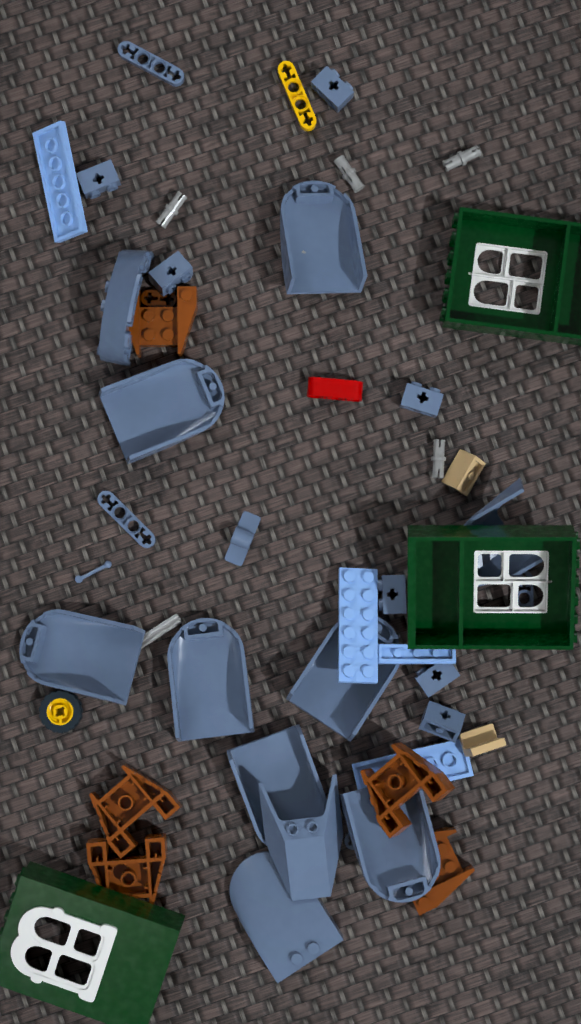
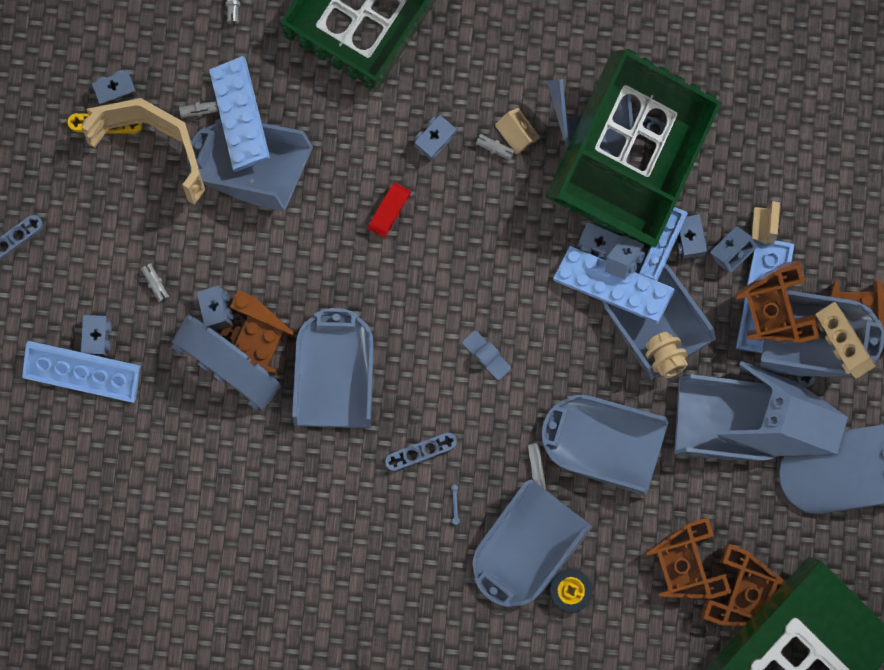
camera: 70 degrees left, 5 degrees down
none -> tan panel [81,98,205,205]
none -> light blue plate [209,56,270,172]
none -> sand blue brick [604,236,645,280]
none -> tan piece [645,332,688,378]
none -> tan brick [815,302,876,379]

